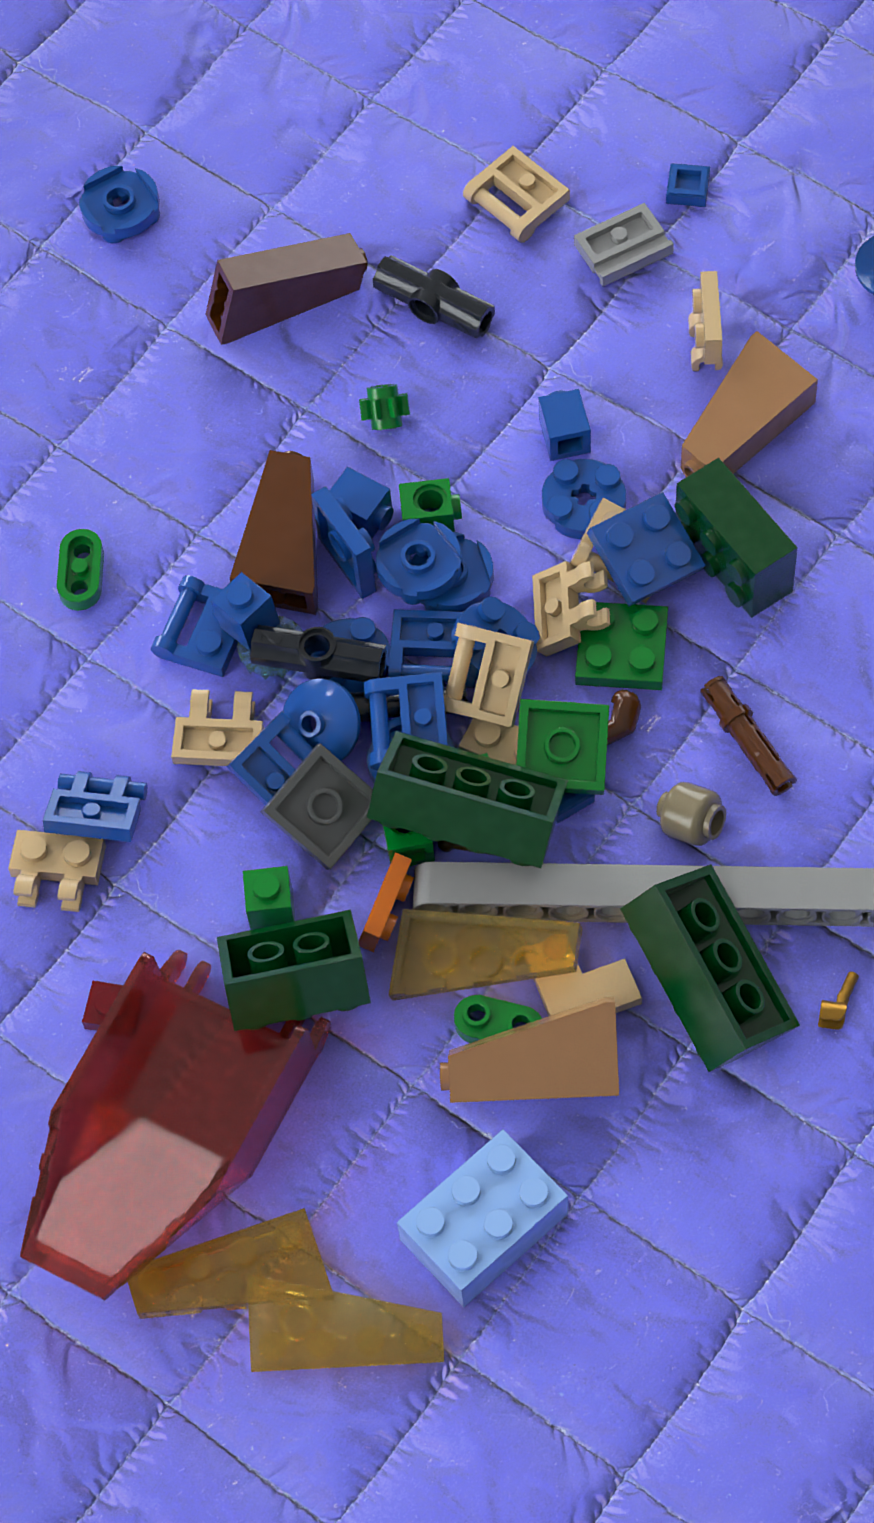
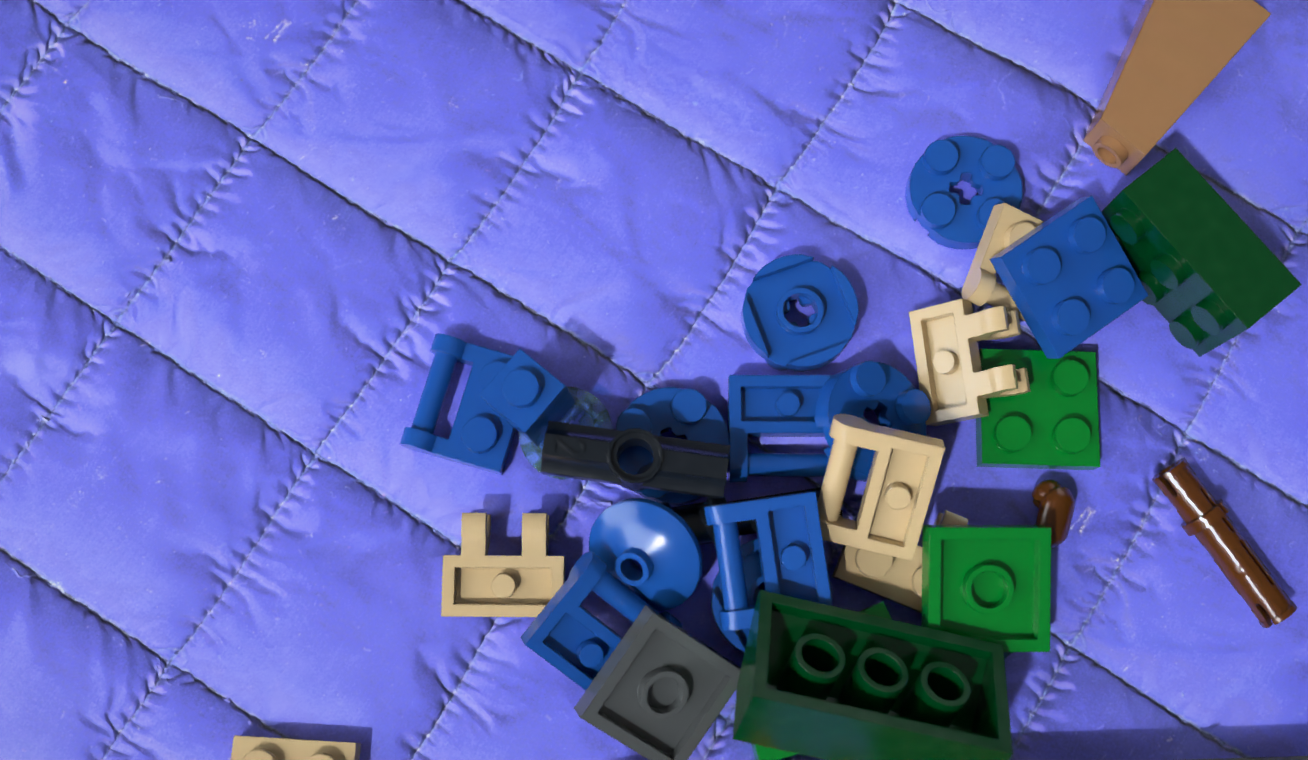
camera: 10 degrees left, 15 degrees up
blue plate [43,771,148,842] -> none
green plate [57,529,104,611] -> none
reddish brown slope [230,450,318,615] -> none
blue plate [311,486,377,599] -> none
blue brick [329,467,394,539] -> none
green gear [359,384,410,430] -> none
blue plate [376,519,461,605] -> none
green brick [399,478,462,532] -> none
blue brick [538,389,591,461] -> none
dark tan head [656,782,726,846] -> none

